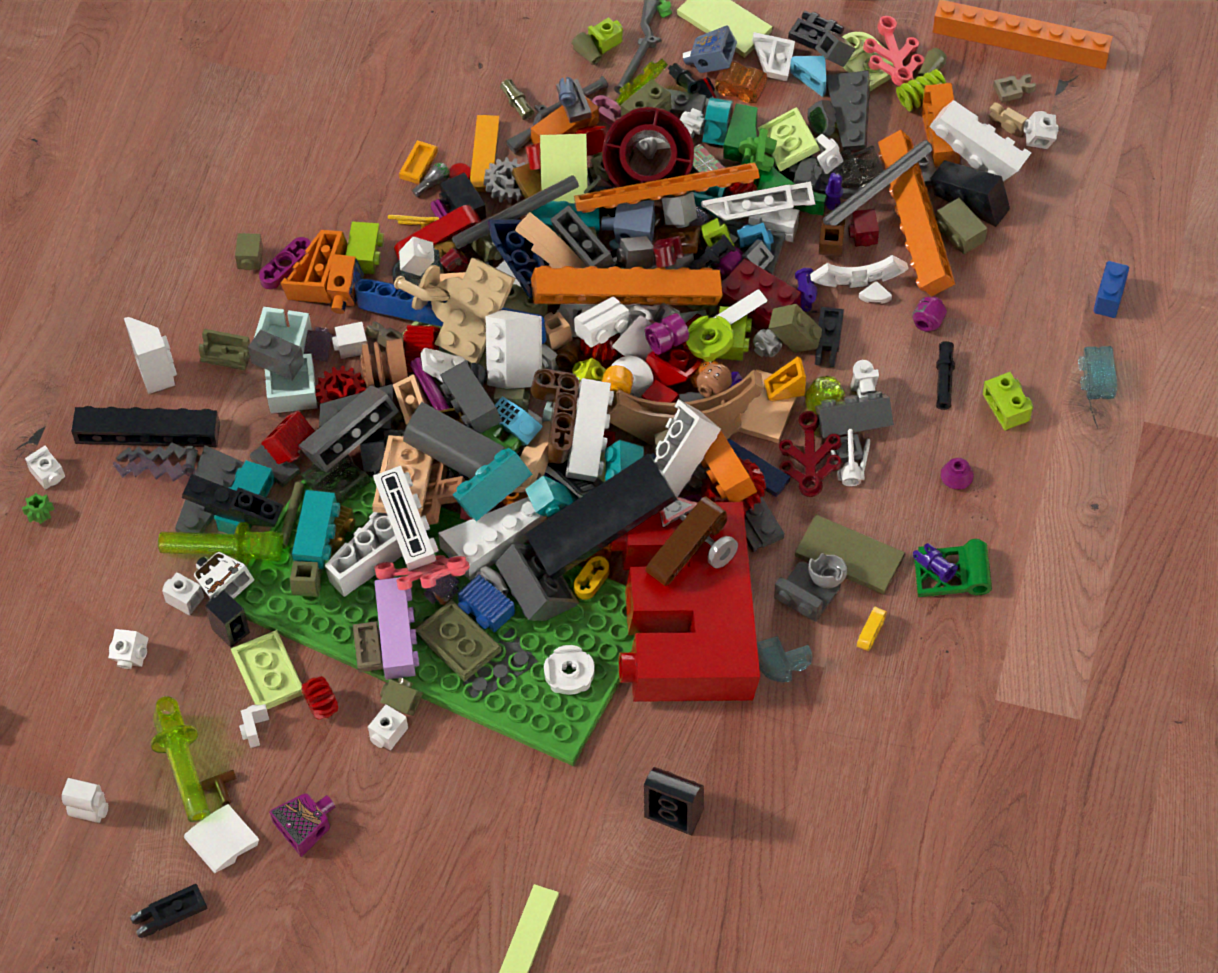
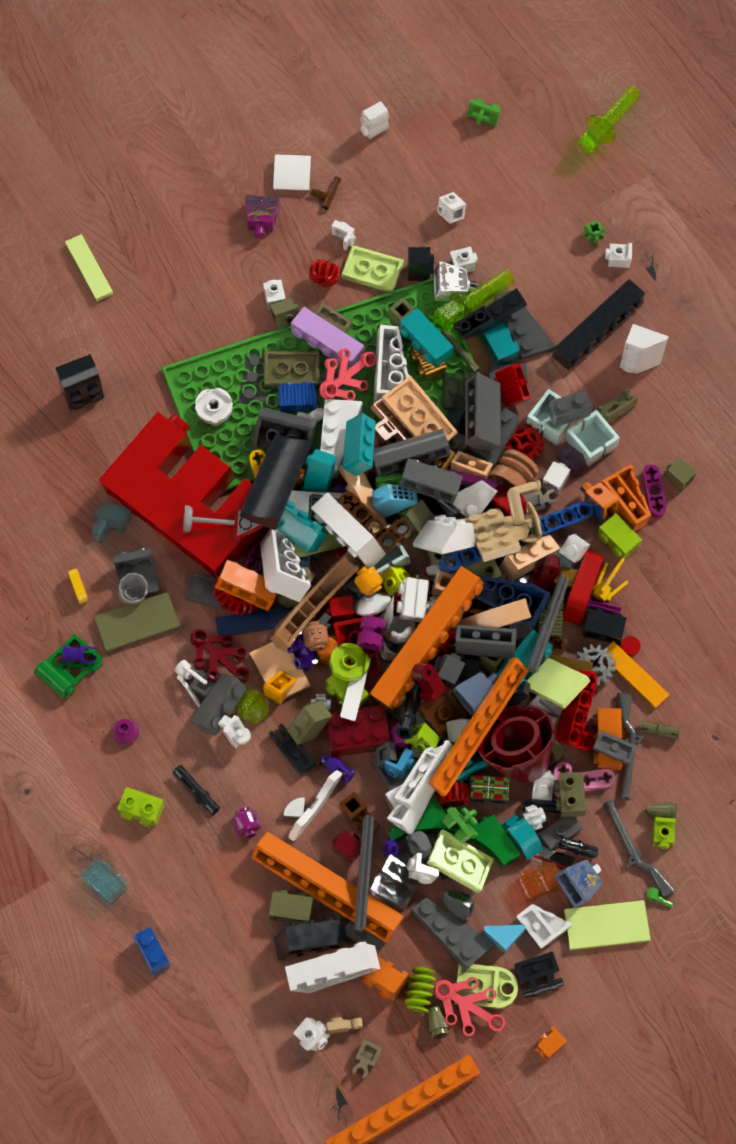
camera: 130 degrees right, 10 degrees up
piece [113,443,198,482] -> none
black hinge [130,884,208,938] -> none
clear neon green piece [150,696,210,822] -> none
white brick [373,466,438,571] -> none
light orange tile [399,140,438,185] -> none
flat silver piece [412,163,450,197] -> none
sand blue pin [558,77,576,106] -> none
clear neon green plate [615,58,668,107] -> none
reddish brown beam [645,496,728,586] -> none
dark grey brick [815,30,856,67] -> none

